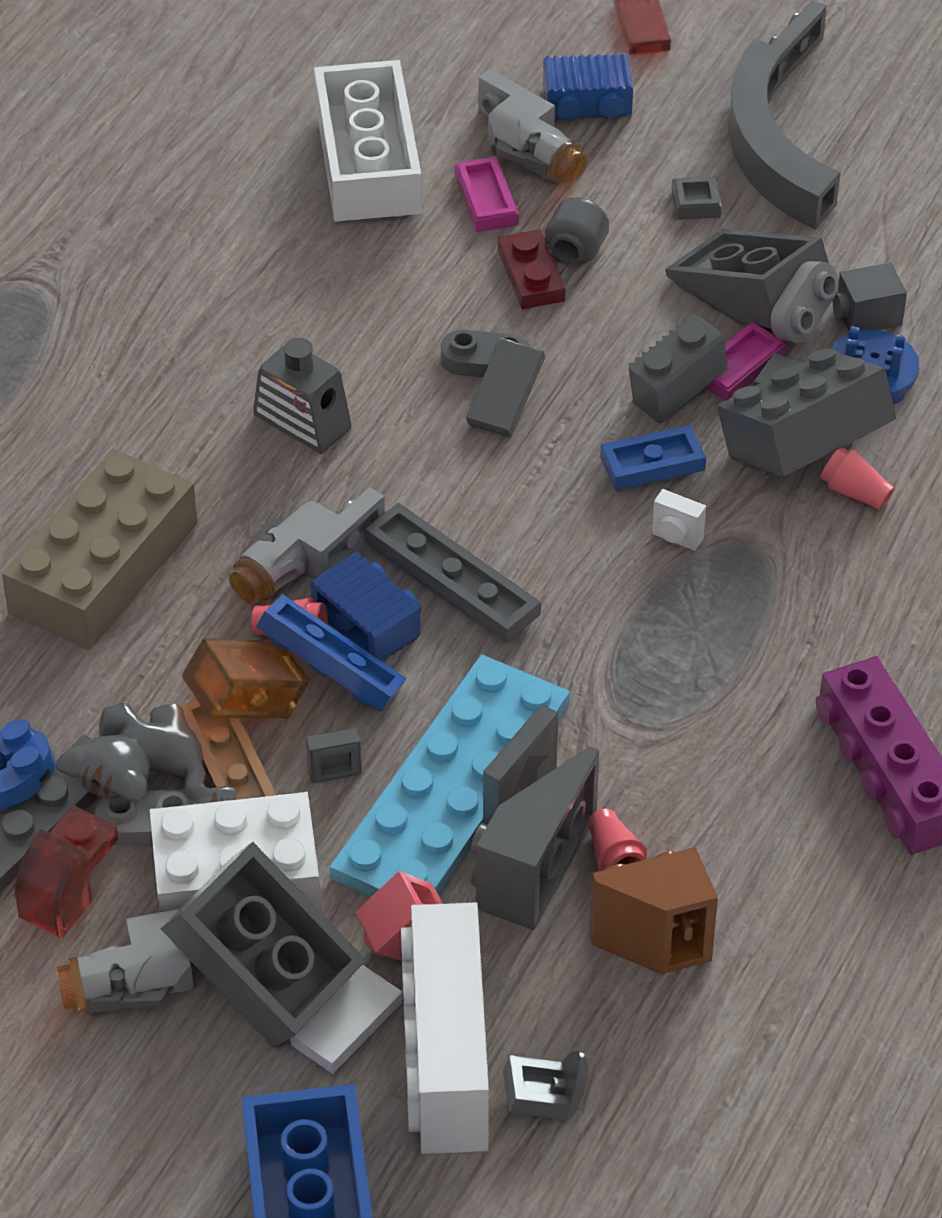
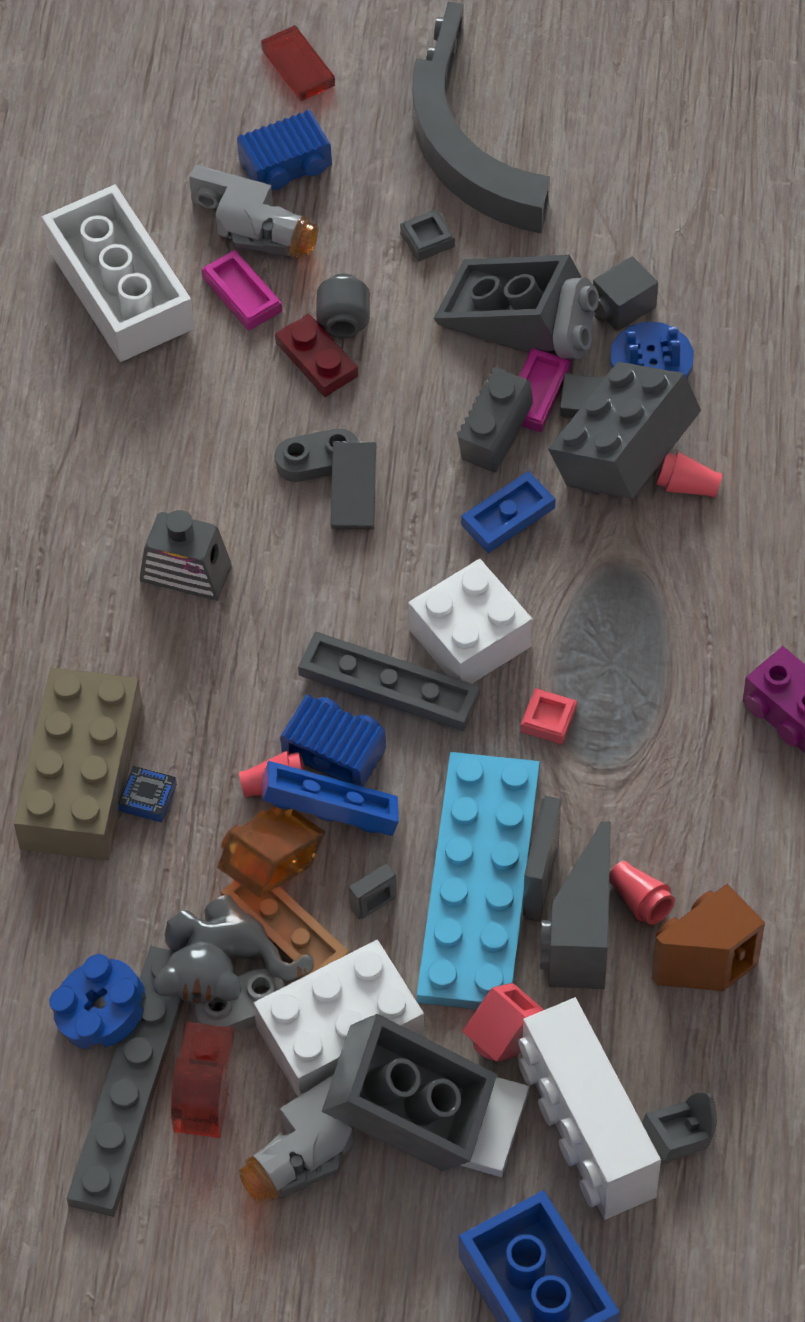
camera: 20 degrees left, 10 degrees up
light grey plate [229,487,385,604] -> none
white plate [652,489,706,551] -> none
none -> tile [118,766,177,822]
none -> white brick [408,559,533,684]
none -> coral tile [520,688,577,745]

